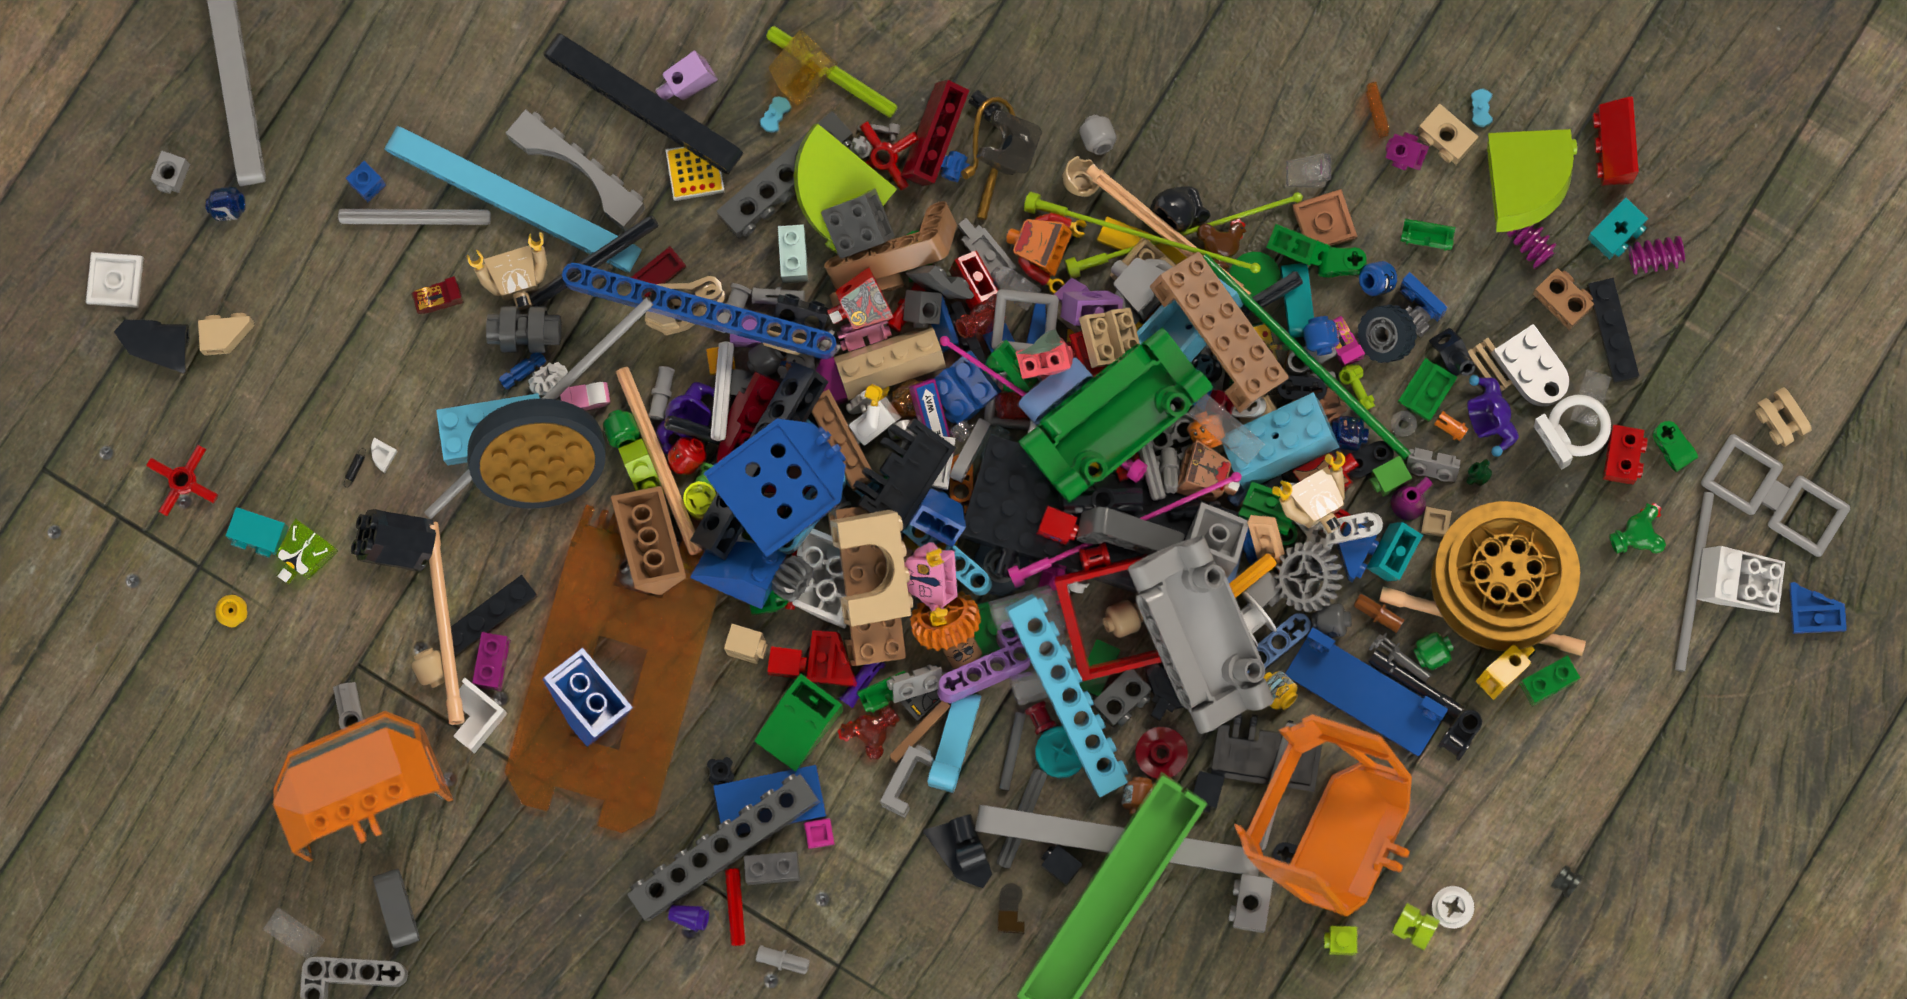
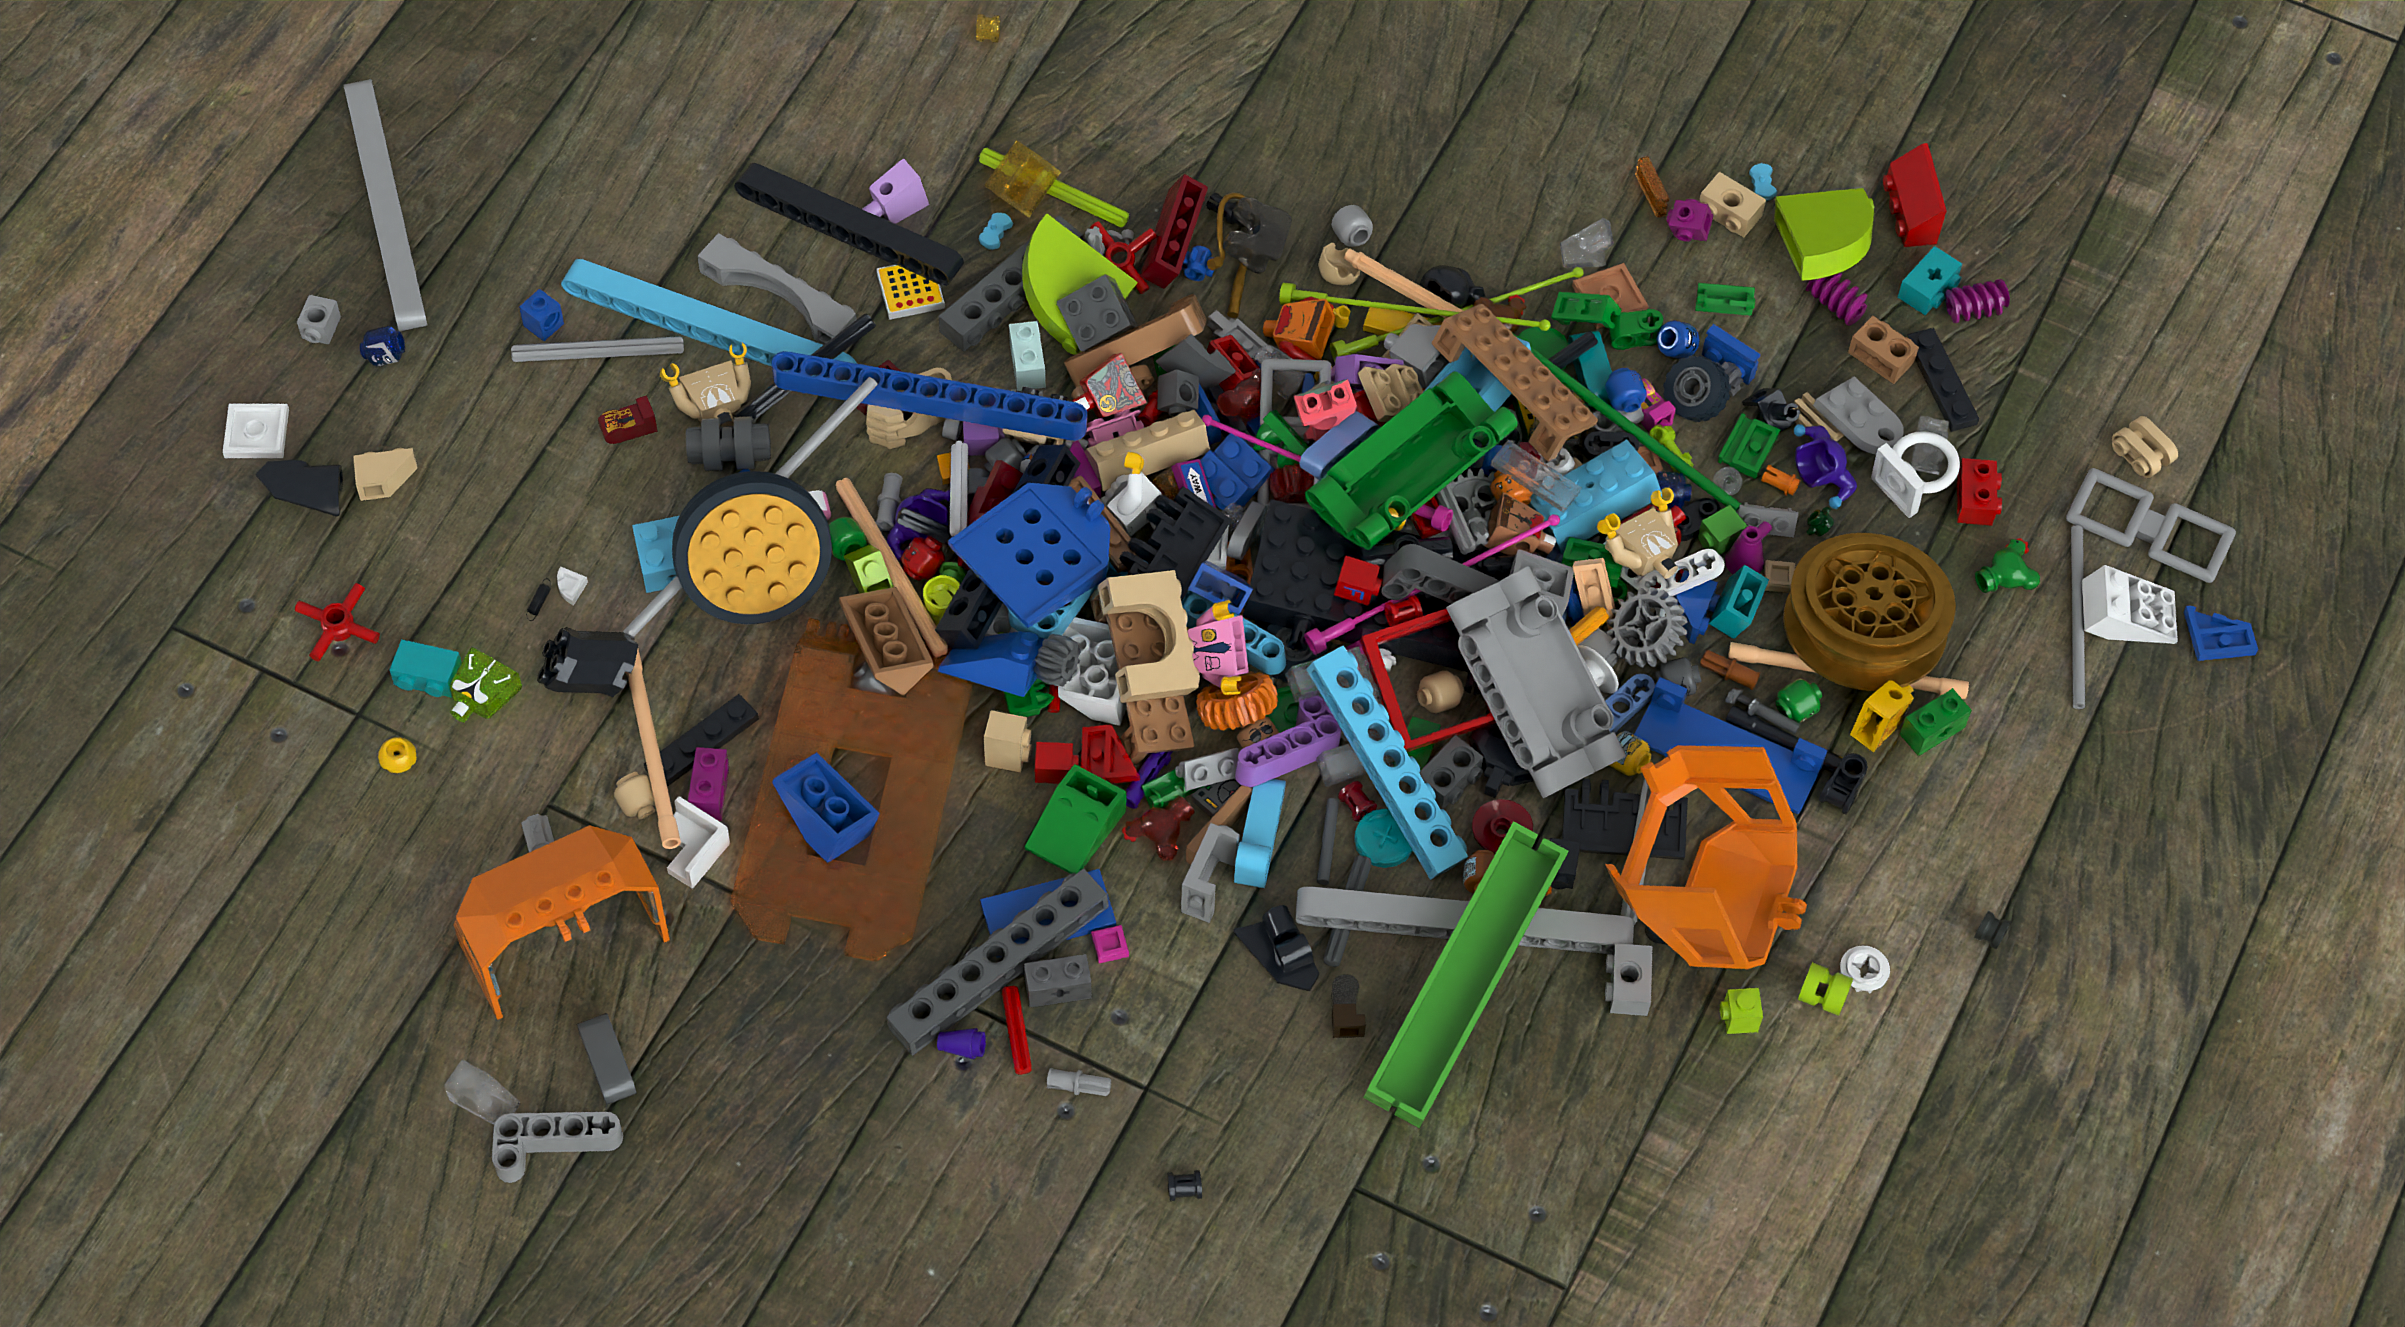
camera: 15 degrees left, 20 degrees down
black plate [707,757,734,785] -> none
black brick [1041,845,1083,886] -> none
green piece [1653,421,1698,472] -> none

